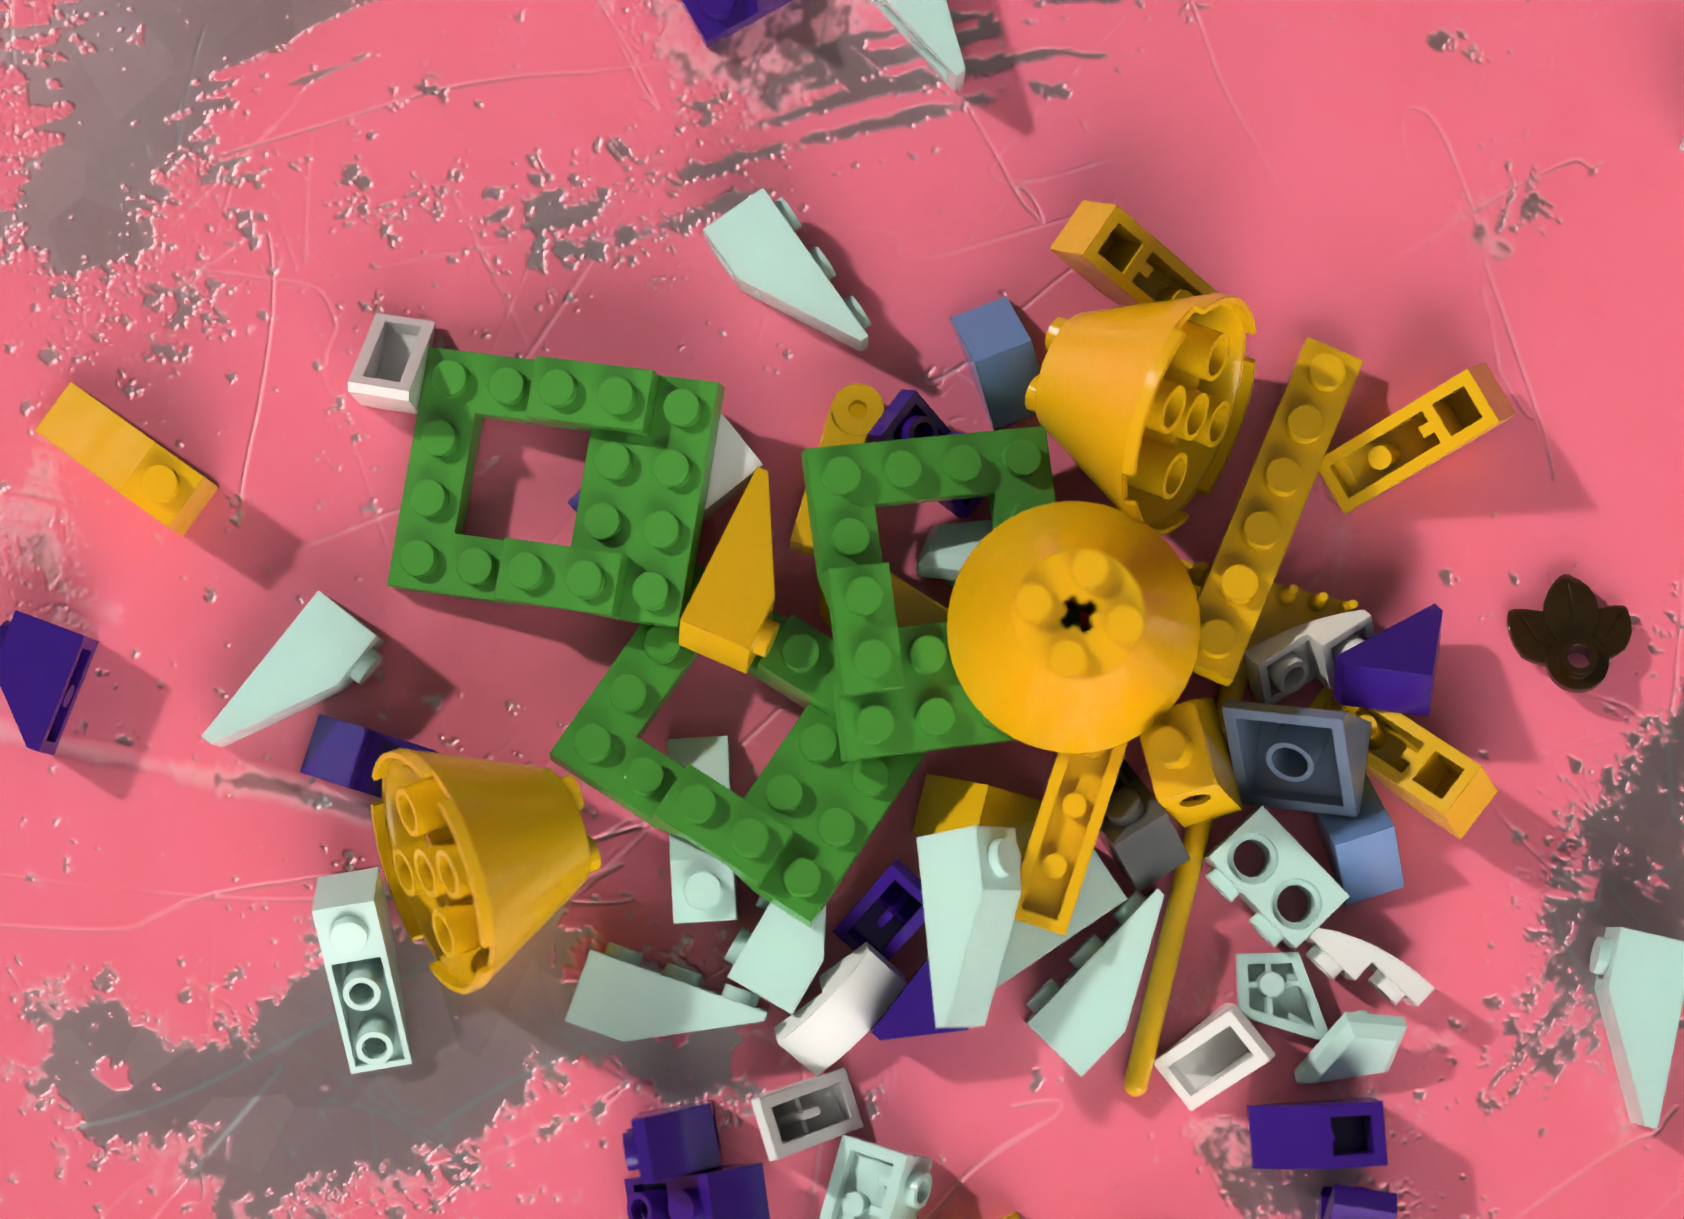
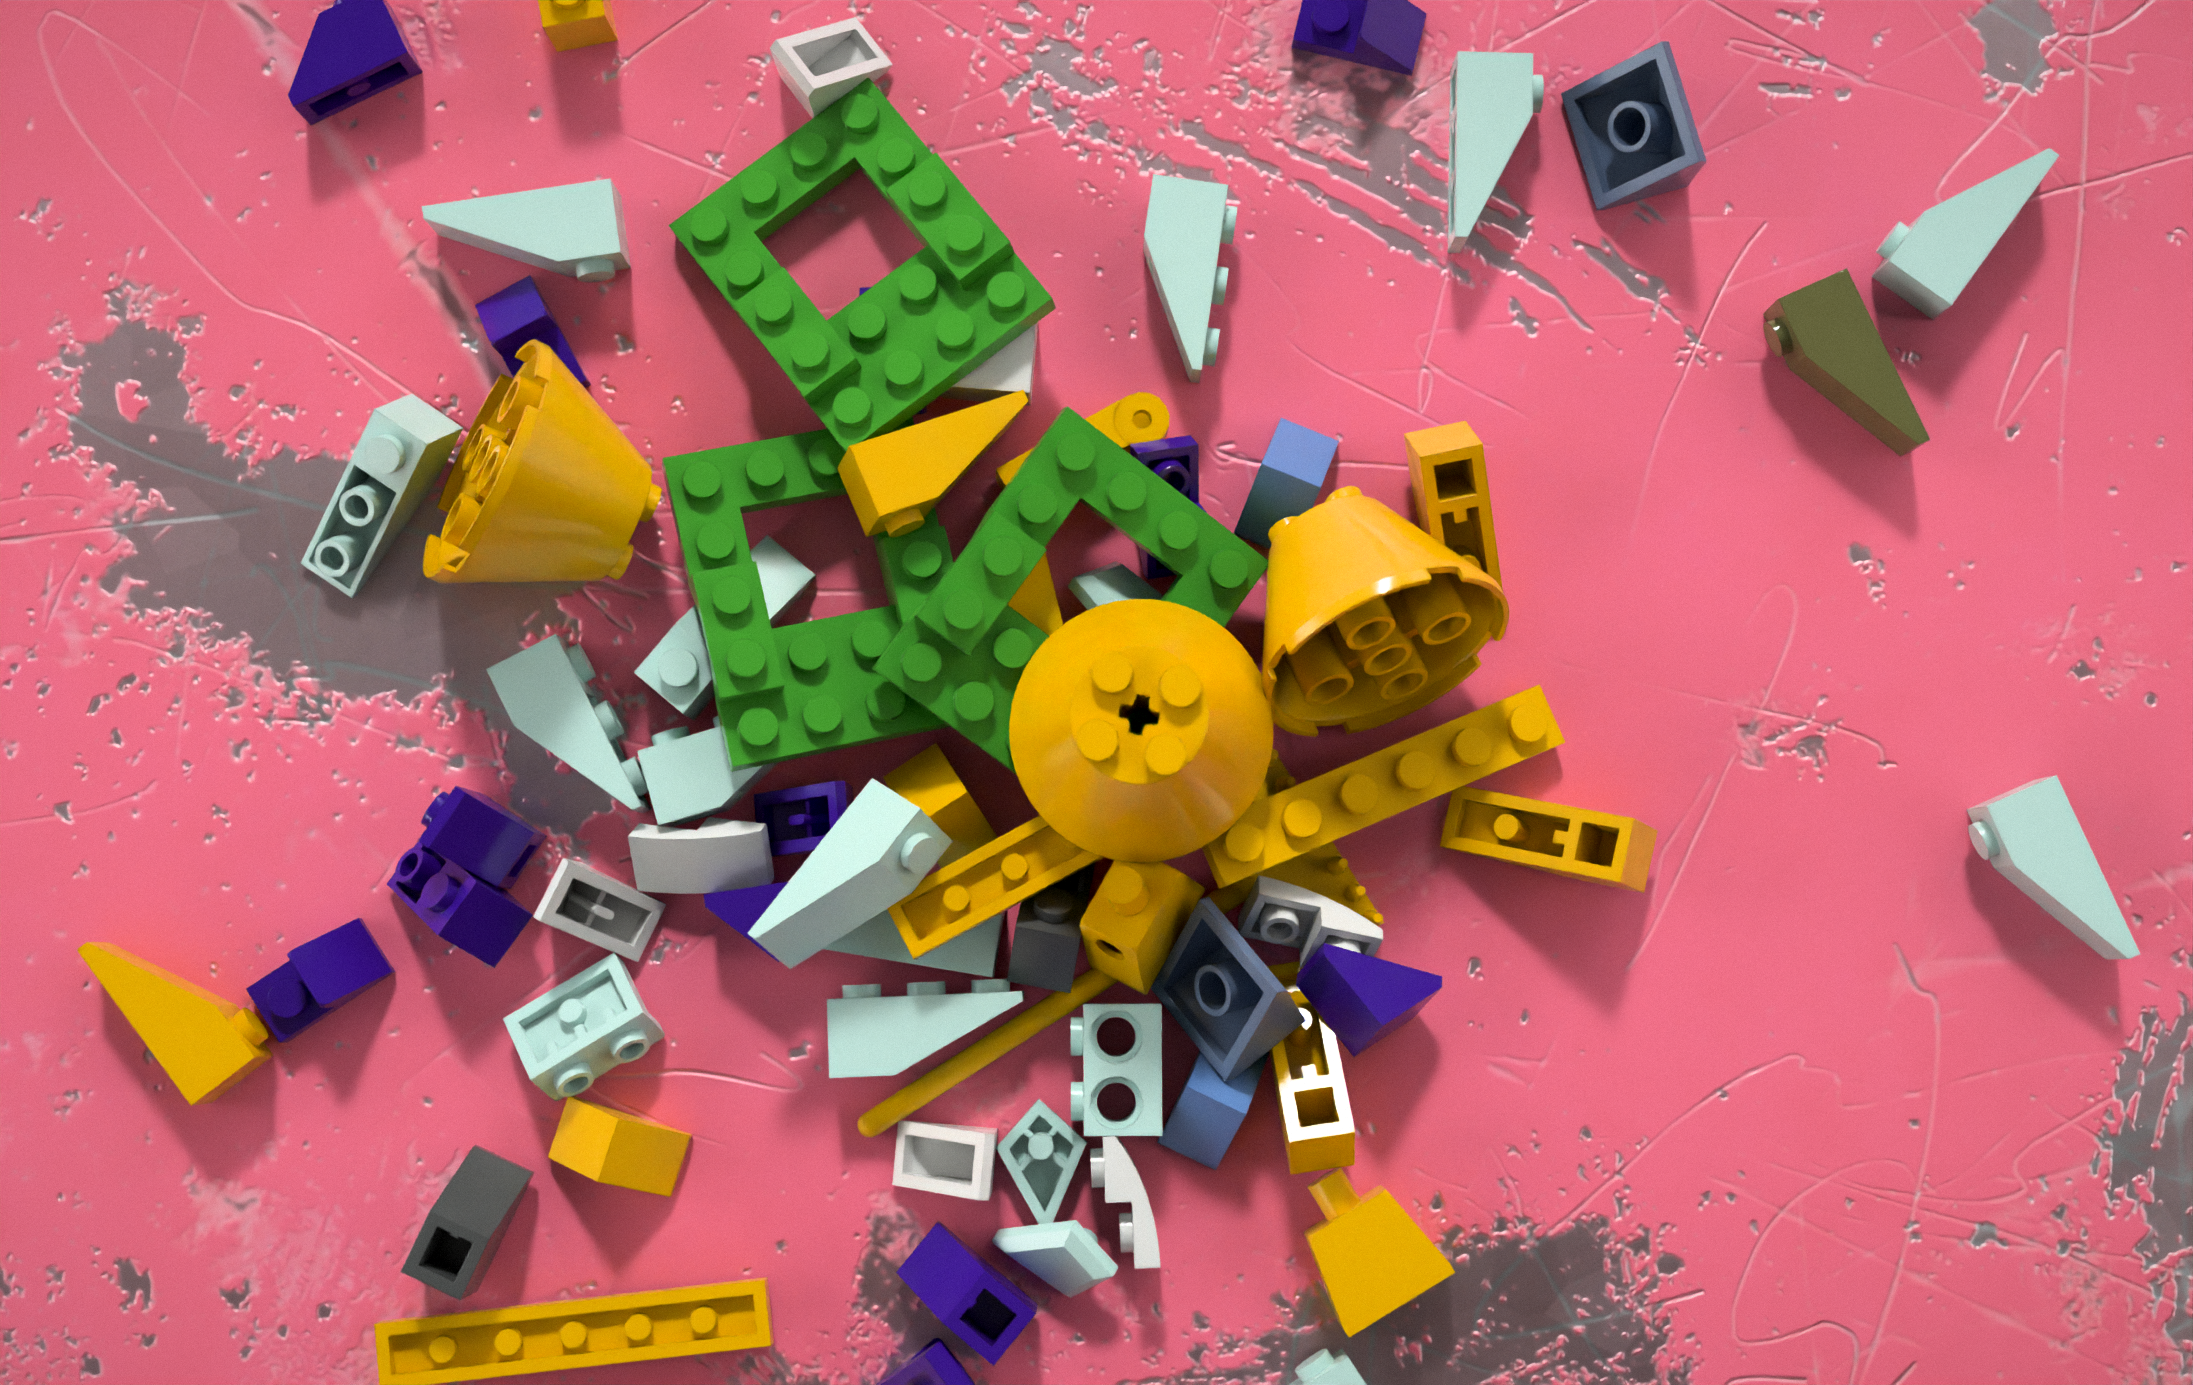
camera: 40 degrees right, 0 degrees up
dark brown plate [1506,574,1632,693] -> none
none -> yellow torso [1304,1167,1456,1338]

